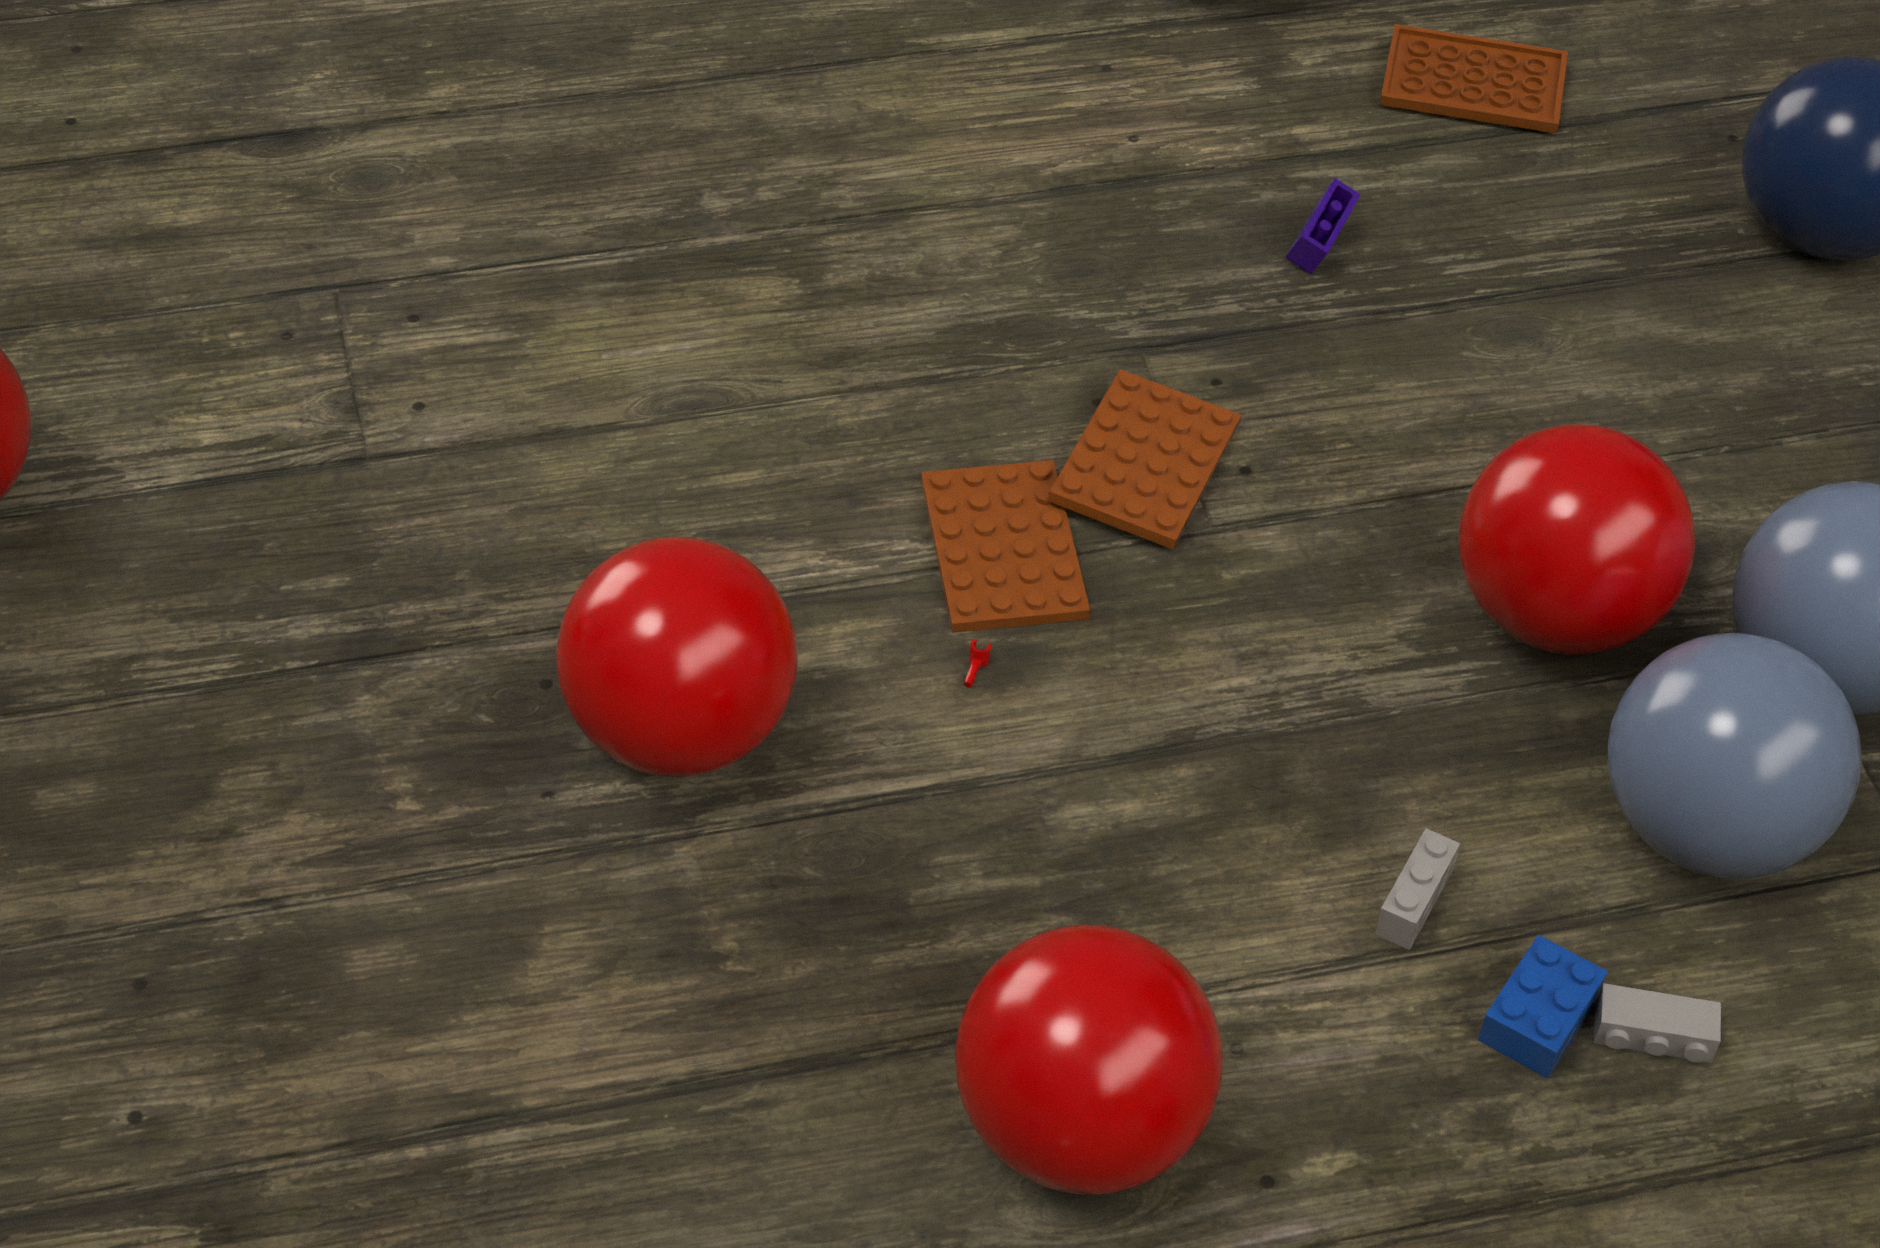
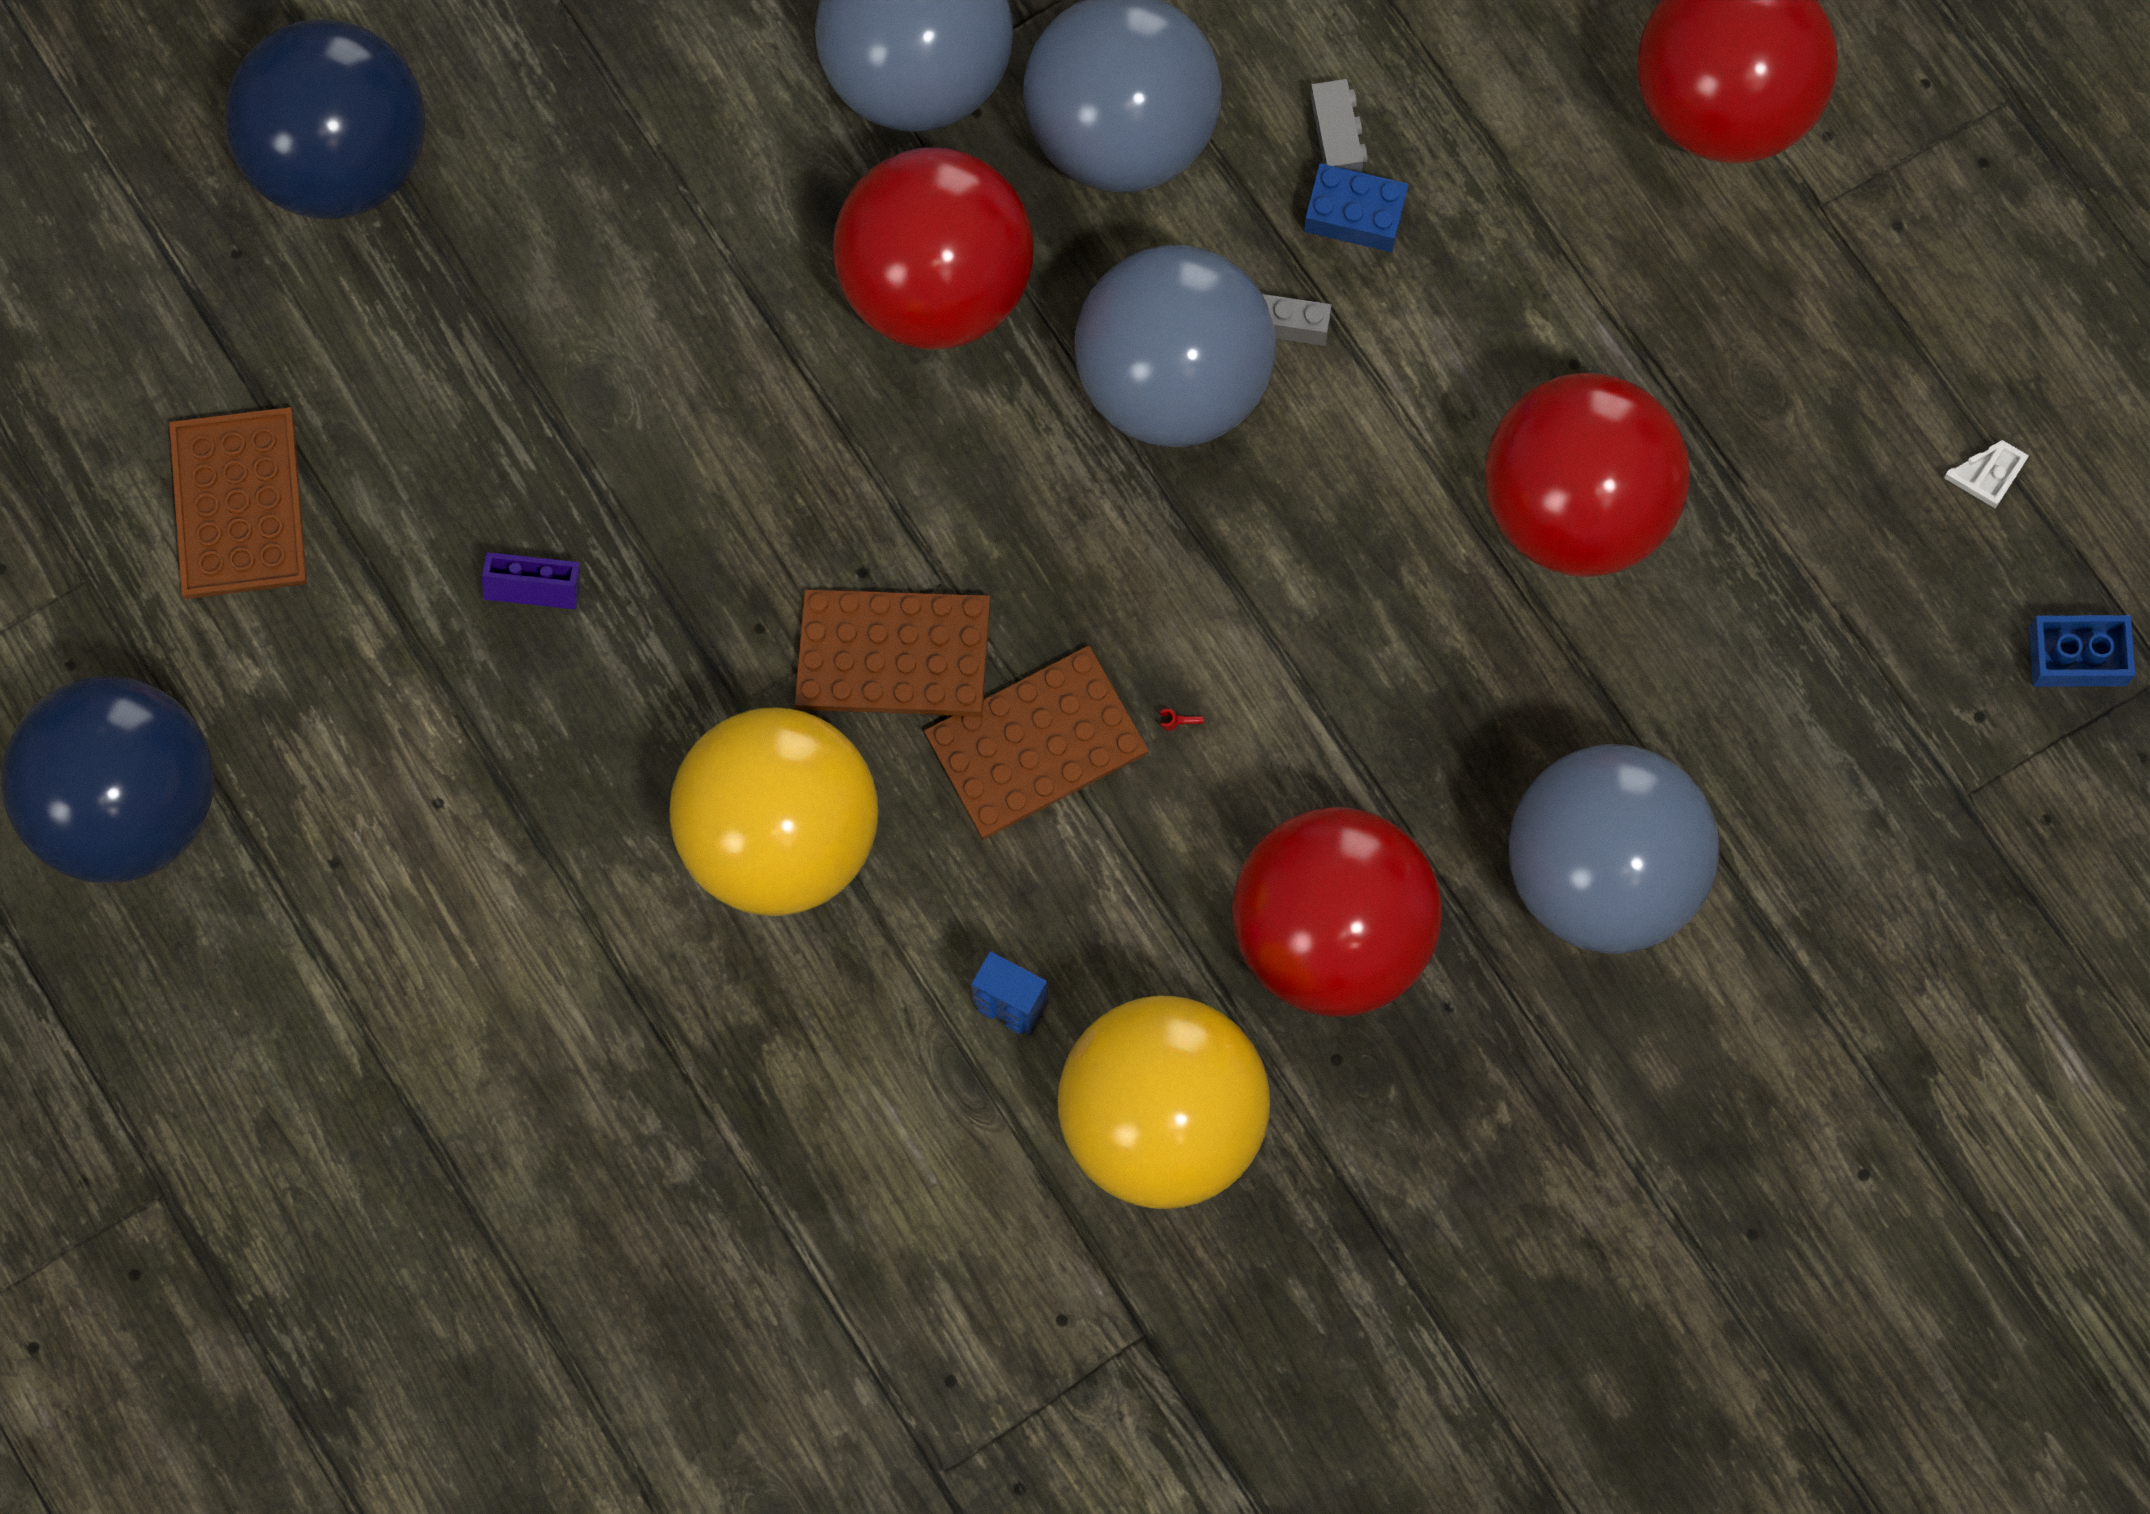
camera: 105 degrees left, 25 degrees up
none -> yellow piece [669,707,878,916]
none -> blue brick [971,951,1049,1035]
none -> yellow piece [1058,996,1270,1209]
none -> sand blue piece [1074,245,1276,447]
none -> sand blue piece [1508,744,1719,954]

